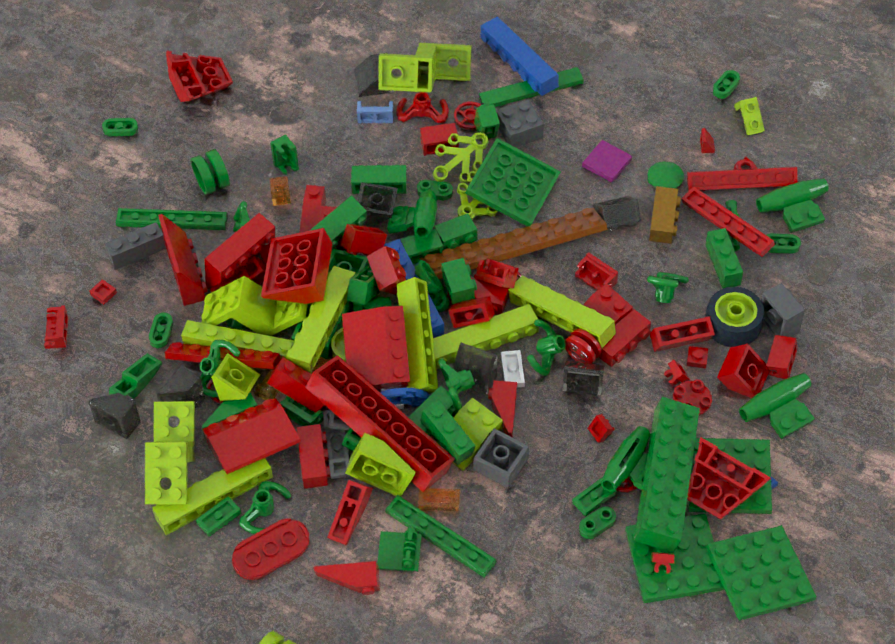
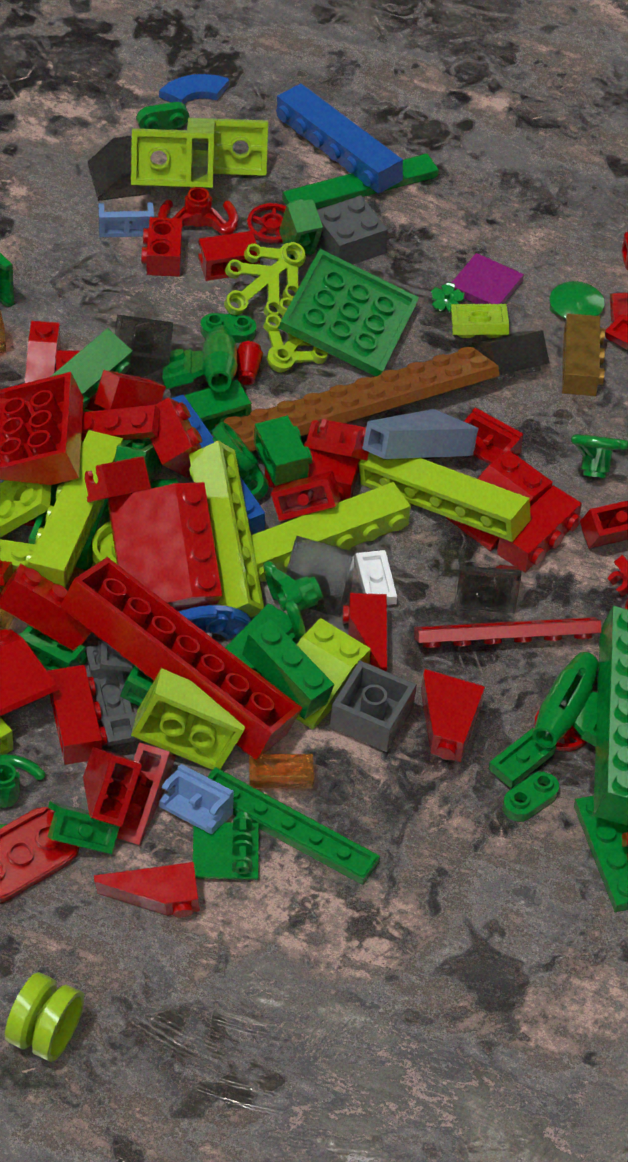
camera: 10 degrees left, 5 degrees down
green brick [351,165,407,194] -> none
green brick [434,213,478,250] -> none
green piece [527,319,565,376] -> none
red head [565,329,602,366] -> none
red tile [587,414,615,443] -> none
none -> green panel [47,801,120,854]
none -> red plate [81,405,160,441]
none -> red slope [83,747,142,827]
none -> red hinge [85,456,151,502]
none -> green plate [136,102,189,130]
none -> red brick [141,217,183,277]
none -> blue tile [159,74,230,104]
none -> medium blue hinge [159,764,234,835]
none -> red cone [237,341,263,385]
none -> sand blue slope [362,409,478,459]
none -> red plate [414,617,601,648]
none -> red slope [421,669,485,762]
none -> green plant [431,282,464,313]
none -> lime plate [451,304,509,338]

